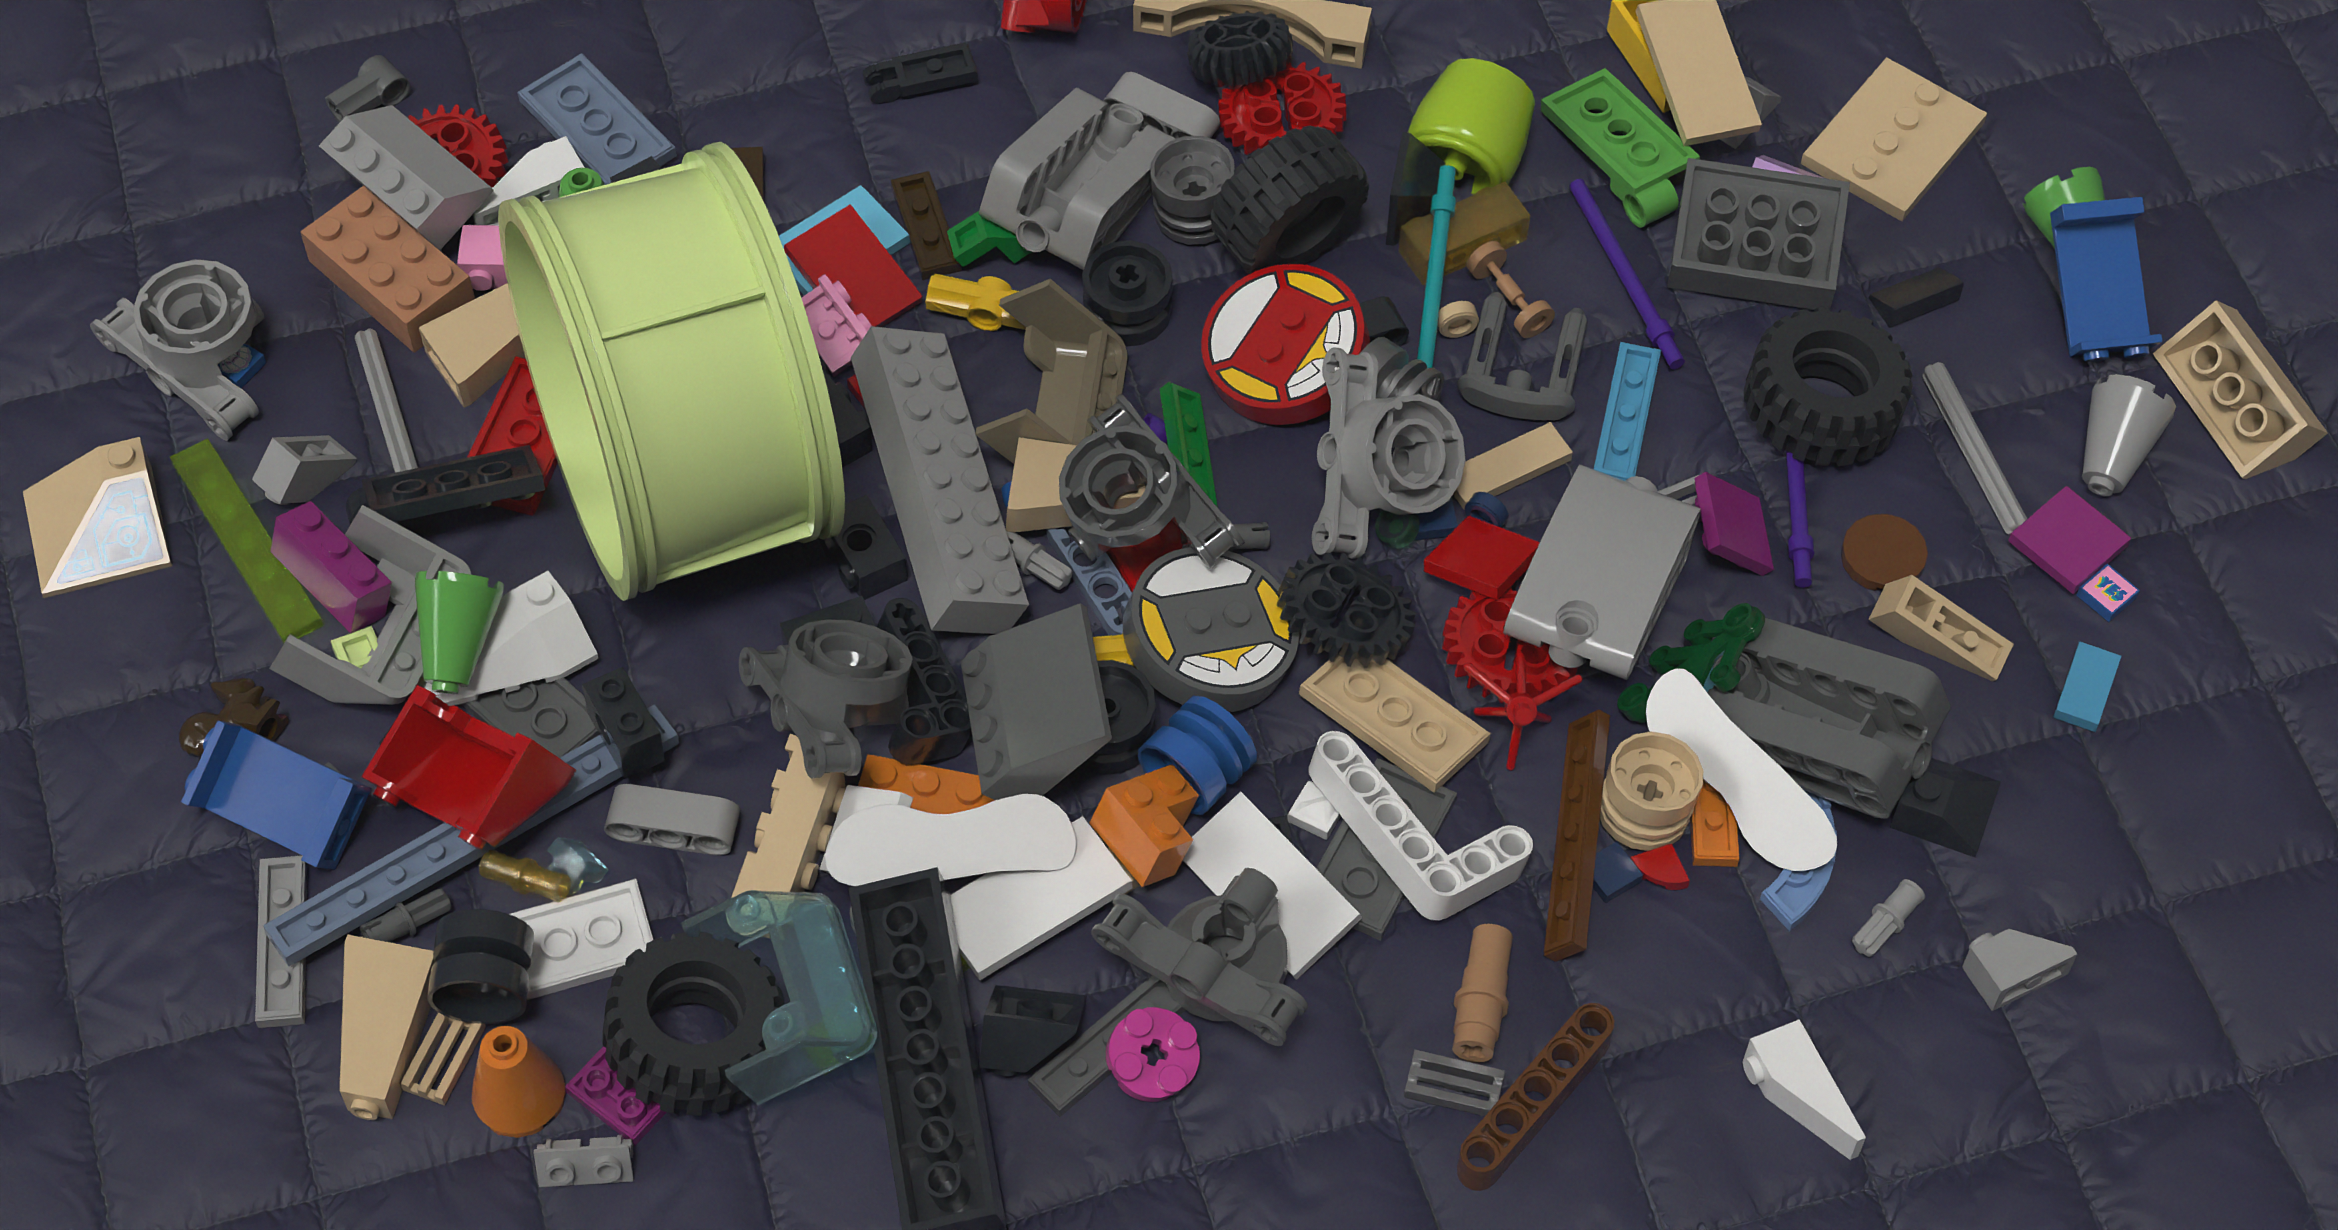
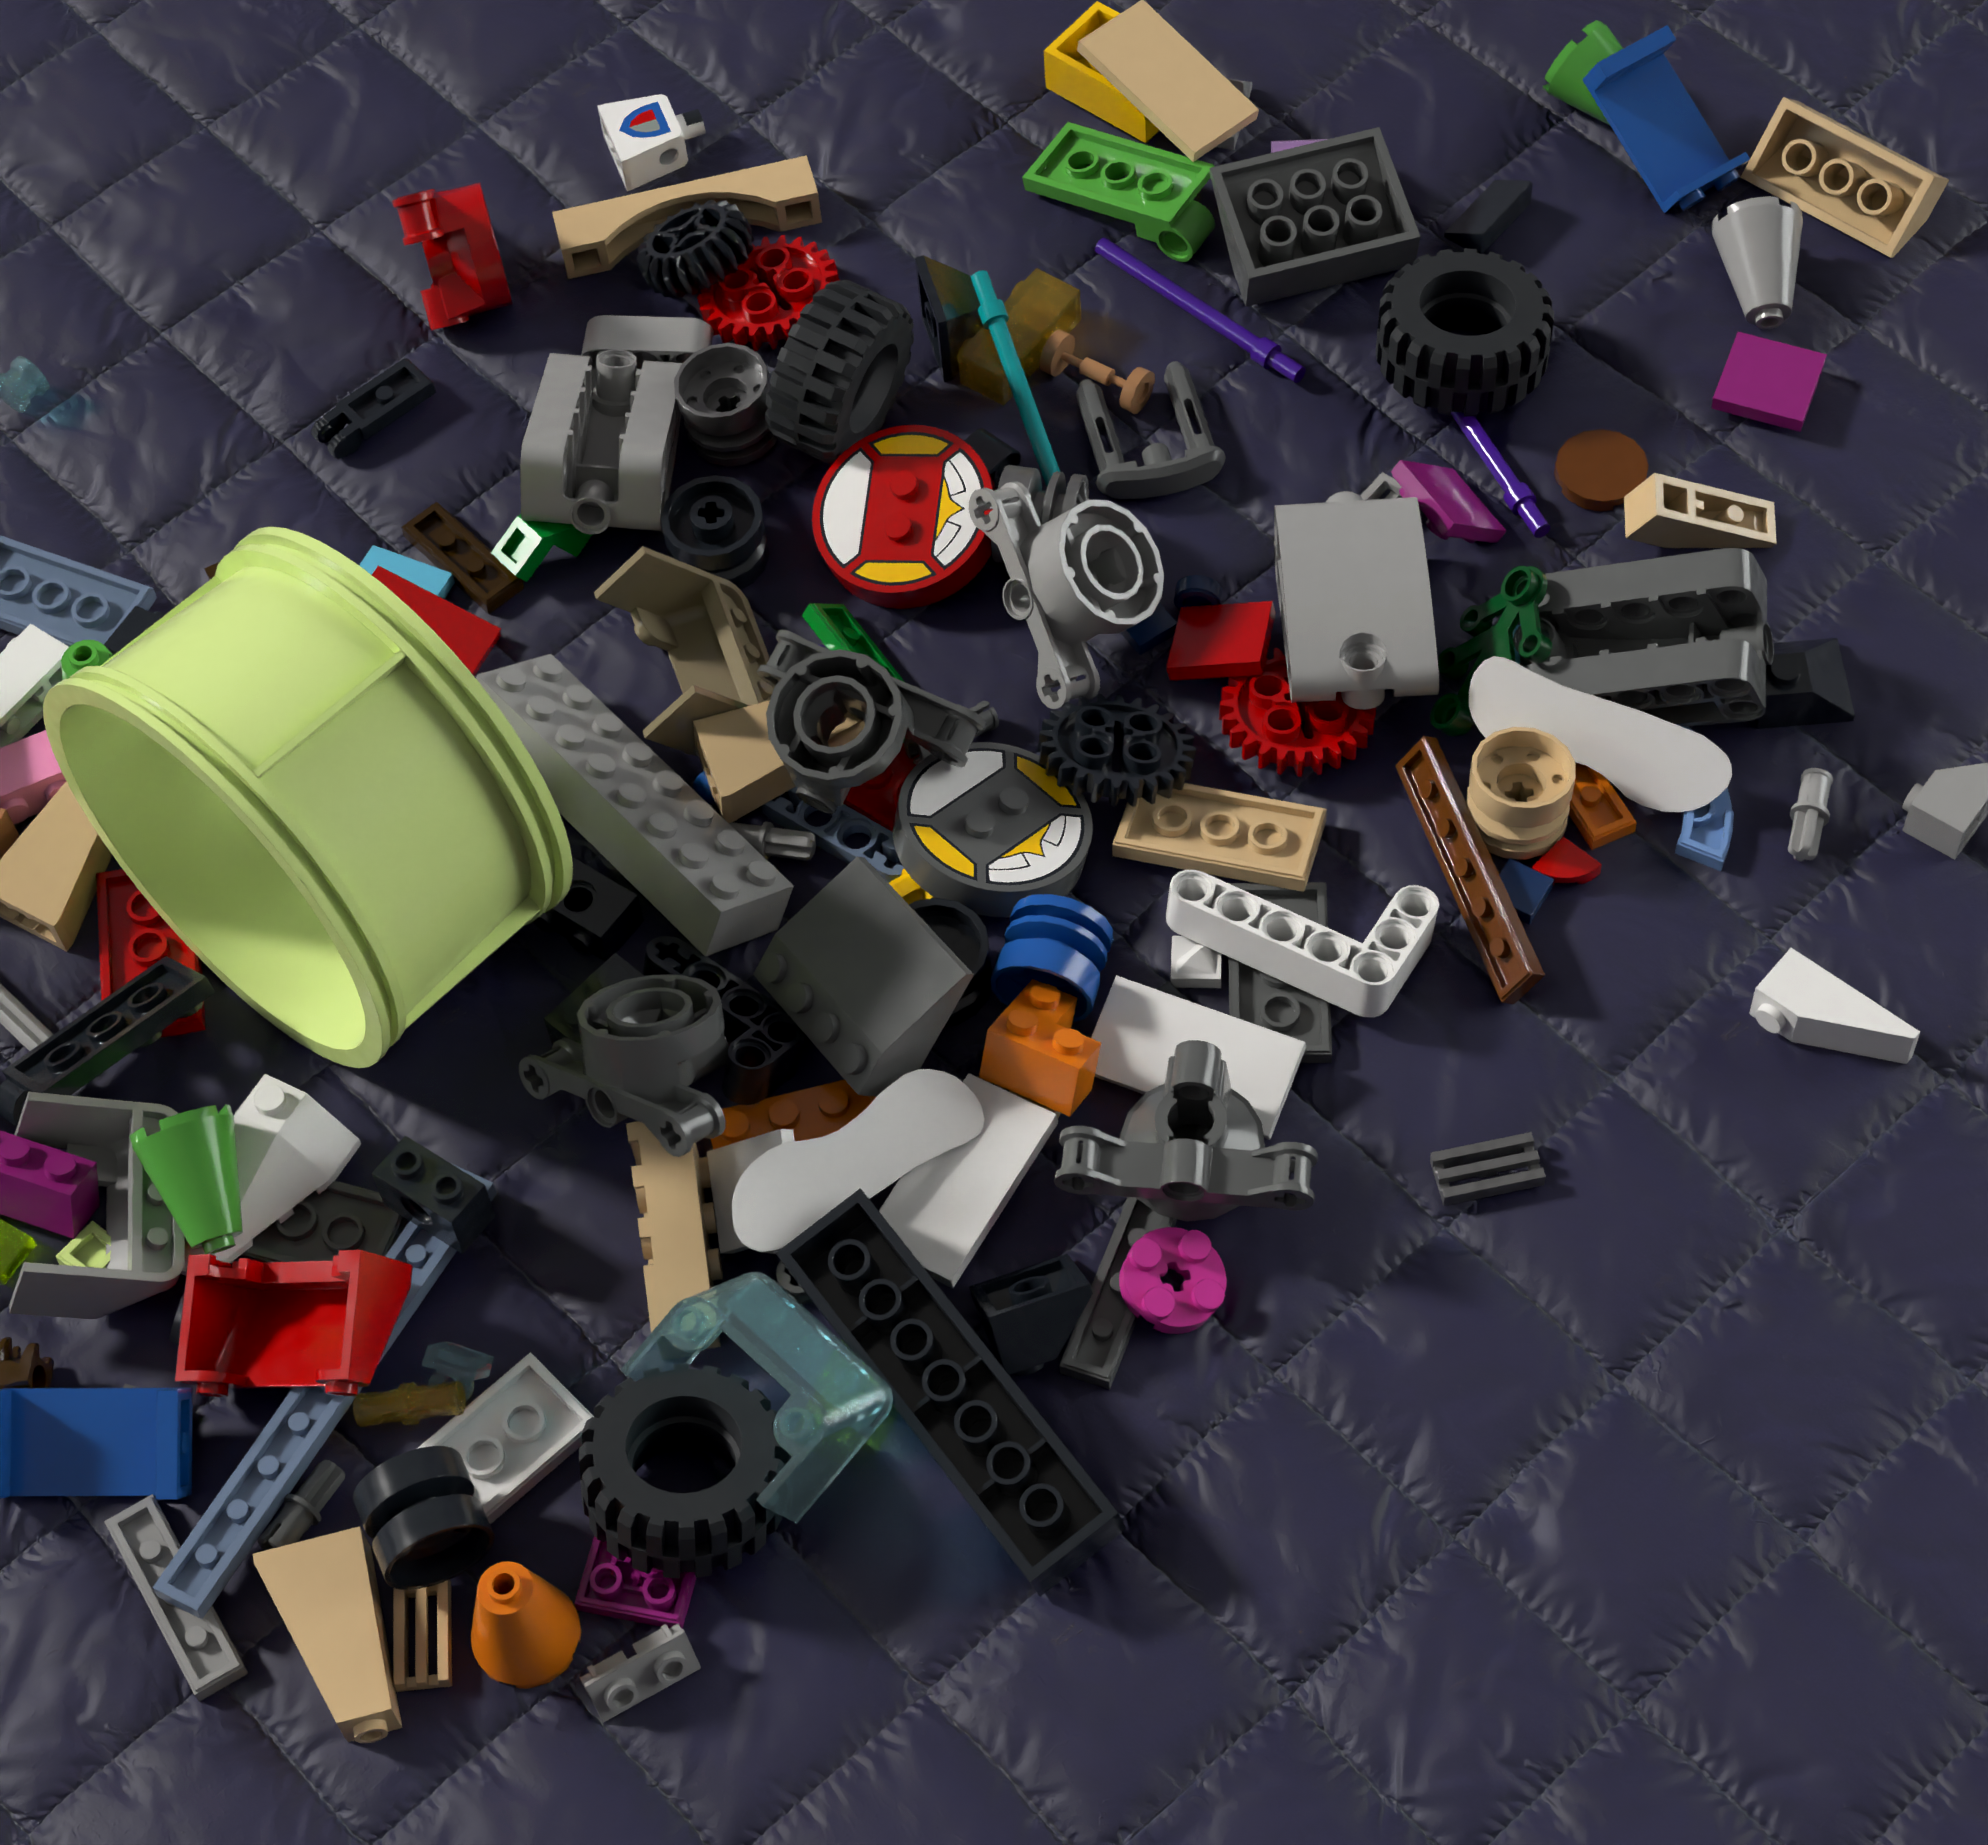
camera: 20 degrees left, 0 degrees up
light grey beam [604,784,740,855] -> none
yellow piece [925,274,1026,331] -> none
clear green tile [1375,510,1420,548] -> none
lime piece [1407,58,1535,197] -> none
tan tile [1438,301,1479,338] -> none
medium nougat piece [1452,924,1513,1062] -> none
tan tile [1453,422,1573,510] -> none
reddish brown beam [1457,1003,1614,1191] -> none
red plant [1464,652,1583,771] -> none
dark azure tile [1594,342,1661,481] -> none
tan plate [1801,57,1987,221] -> none
light grey axle [1922,362,2027,535] -> none
dark azure tile [2053,641,2121,732] -> none
tile [2077,563,2140,622] -> none

